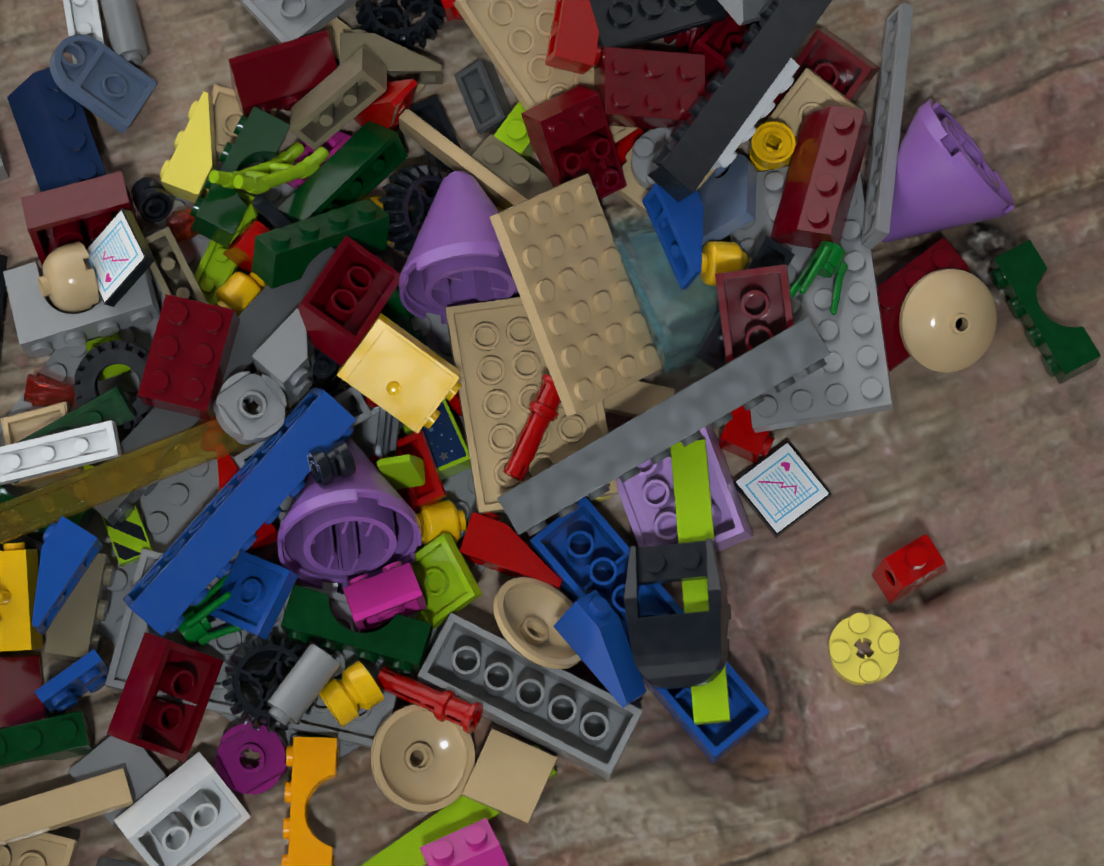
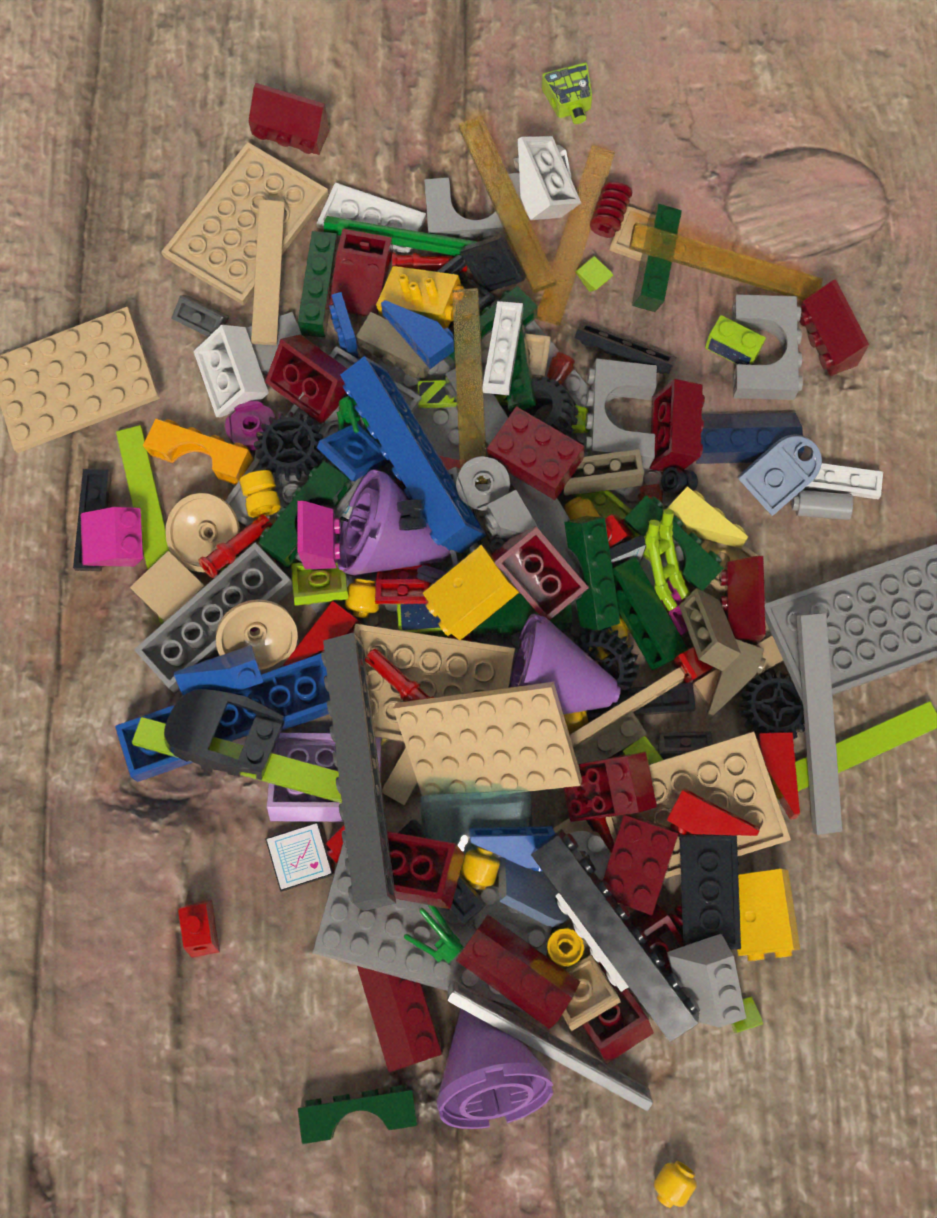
camera: 110 degrees right, 0 degrees up
tan cylinder [37,241,99,313] -> none
tile [83,208,155,307] -> none
light grey brick [267,644,340,726] -> none
lime slope [377,454,425,490] -> none
light yellow plate [828,613,900,685] -> none
tan dish [899,268,997,373] -> none

